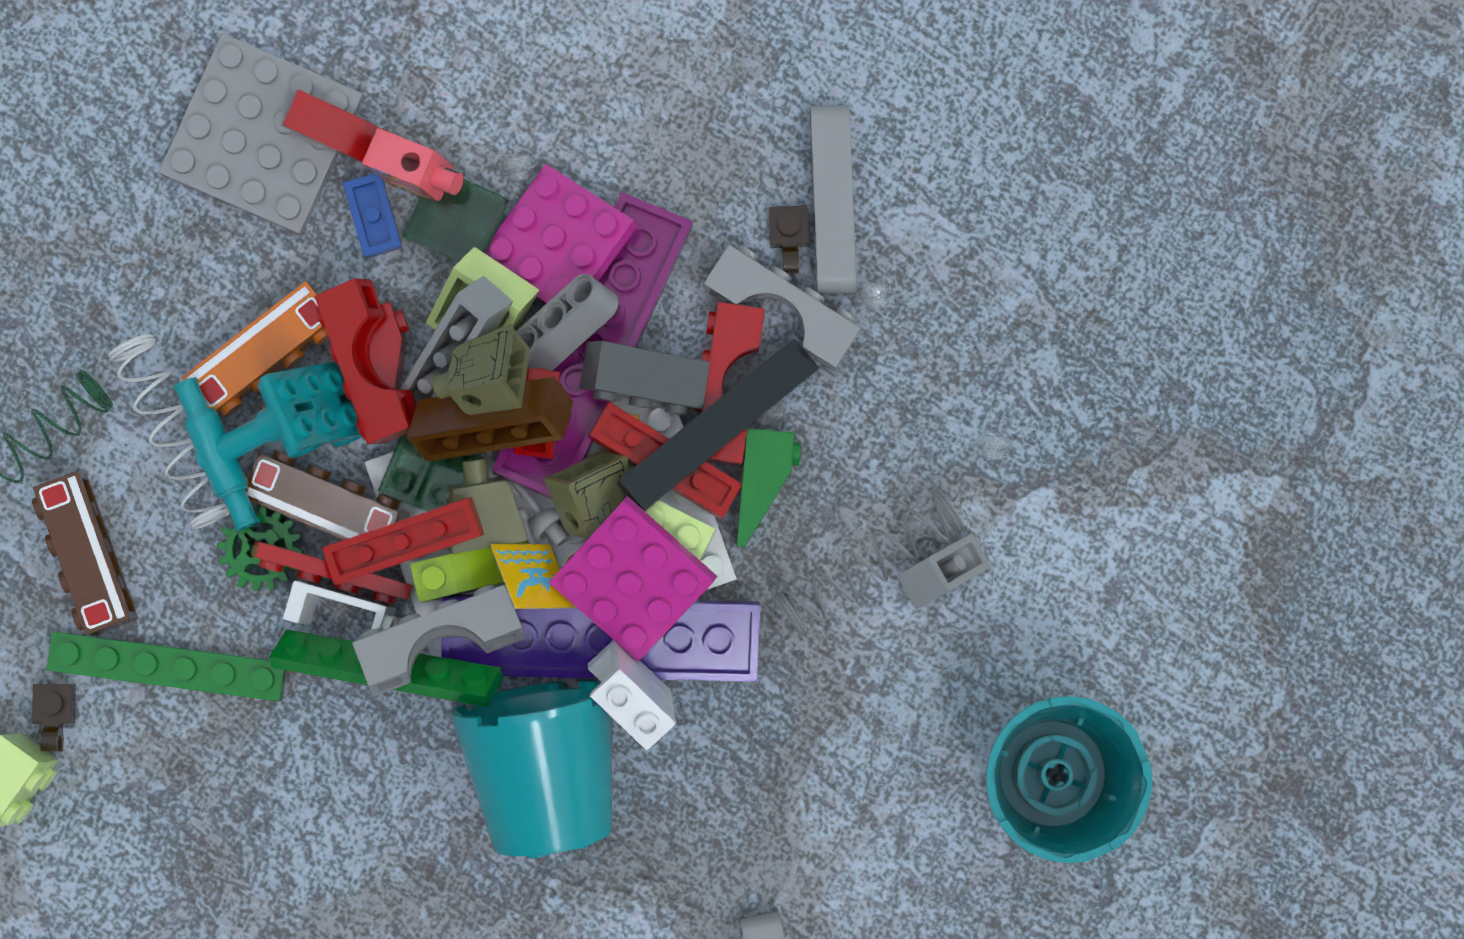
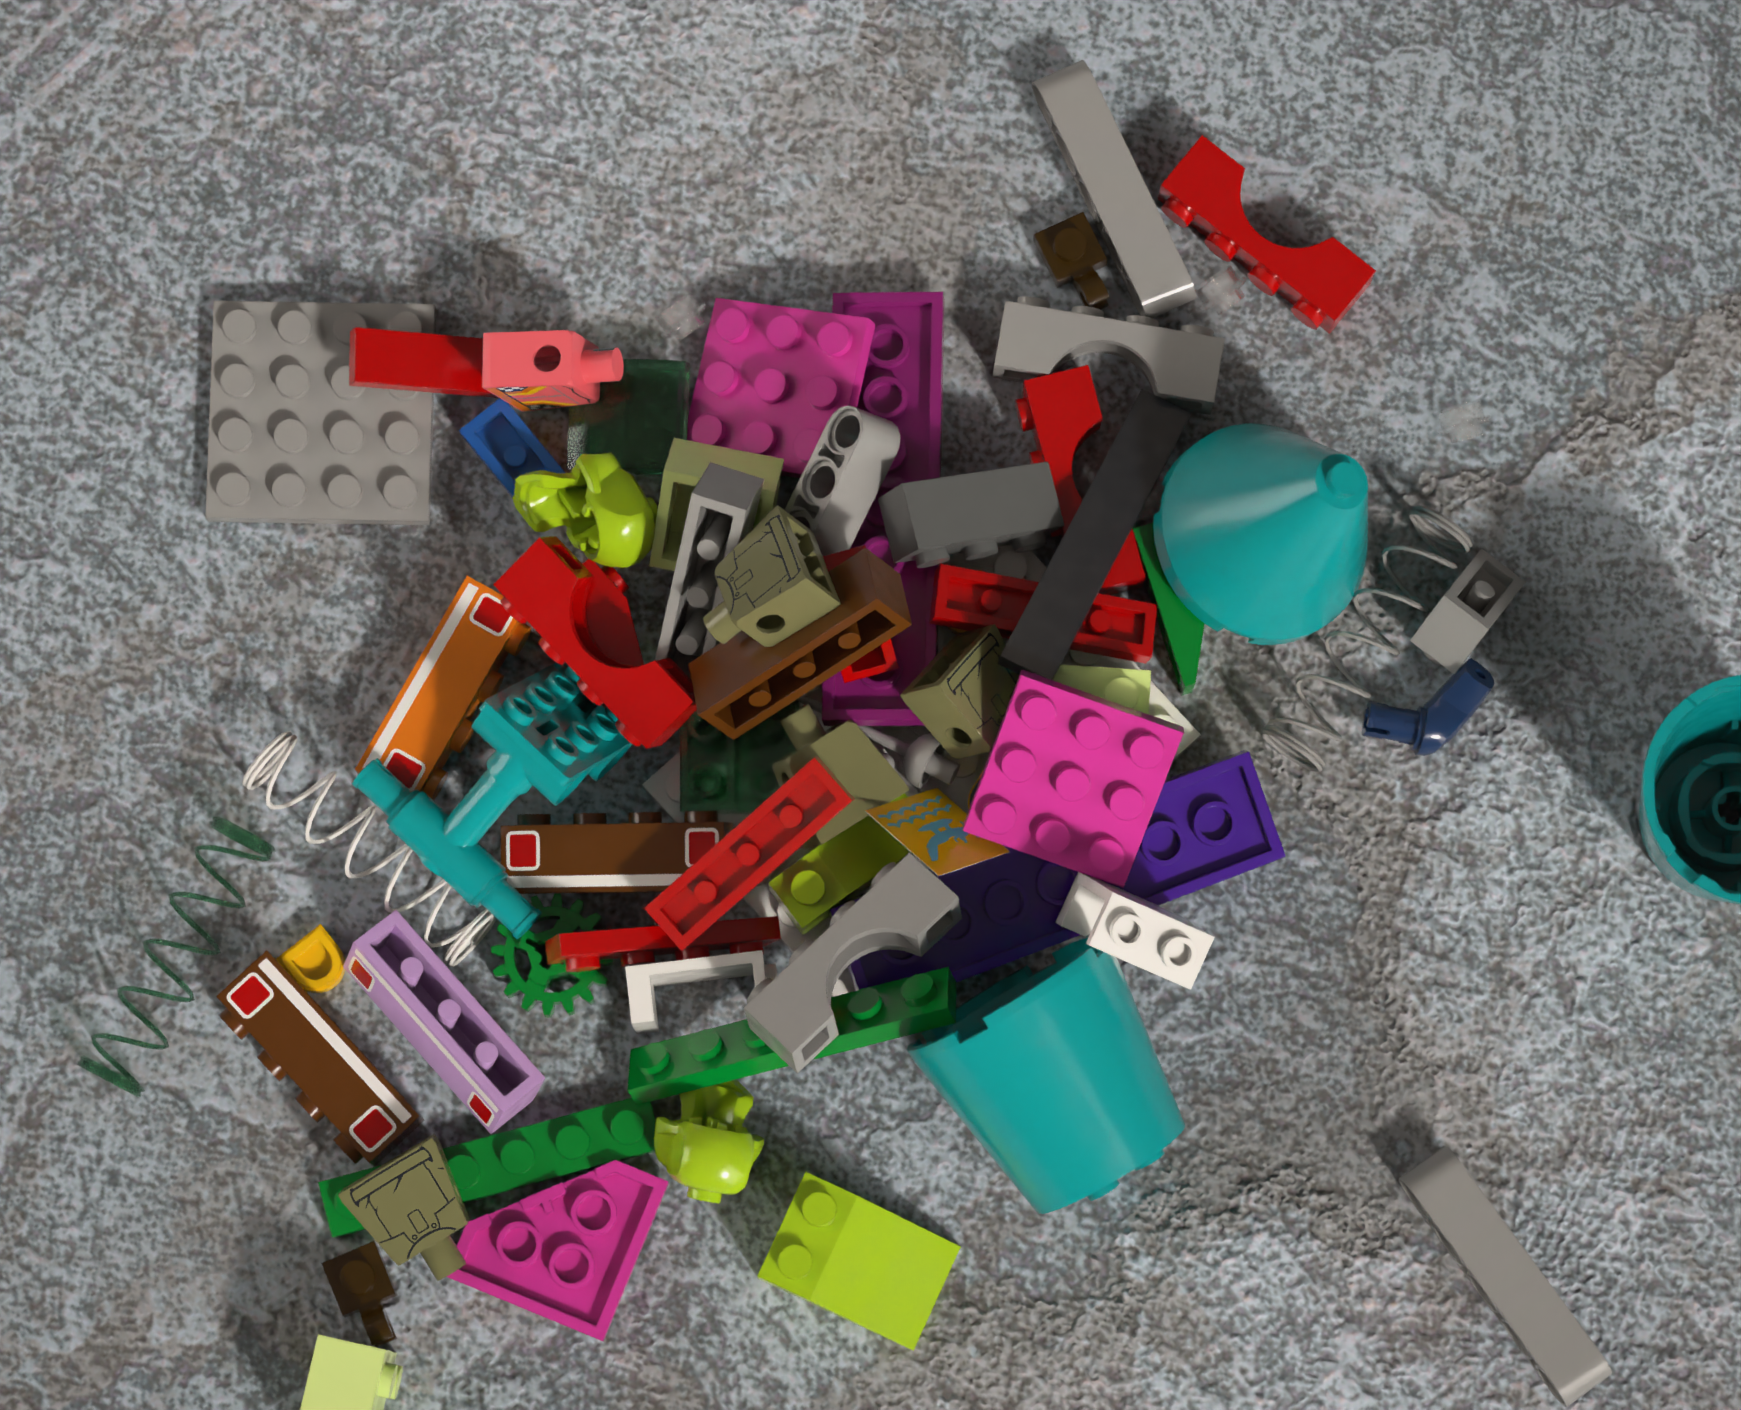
camera: 25 degrees left, 5 degrees down
none -> yellow tile [276,924,345,993]
none -> olive torso [338,1133,469,1281]
none -> lavender brick [343,910,545,1134]
none -> dark pink plate [447,1160,669,1342]
none -> lime head [512,452,658,568]
none -> lime head [654,1079,764,1203]
none -> lime slope [757,1171,961,1351]
none -> teal cone [1153,423,1368,645]
none -> red arch [1158,135,1376,334]
none -> dark blue arm [1362,658,1495,756]

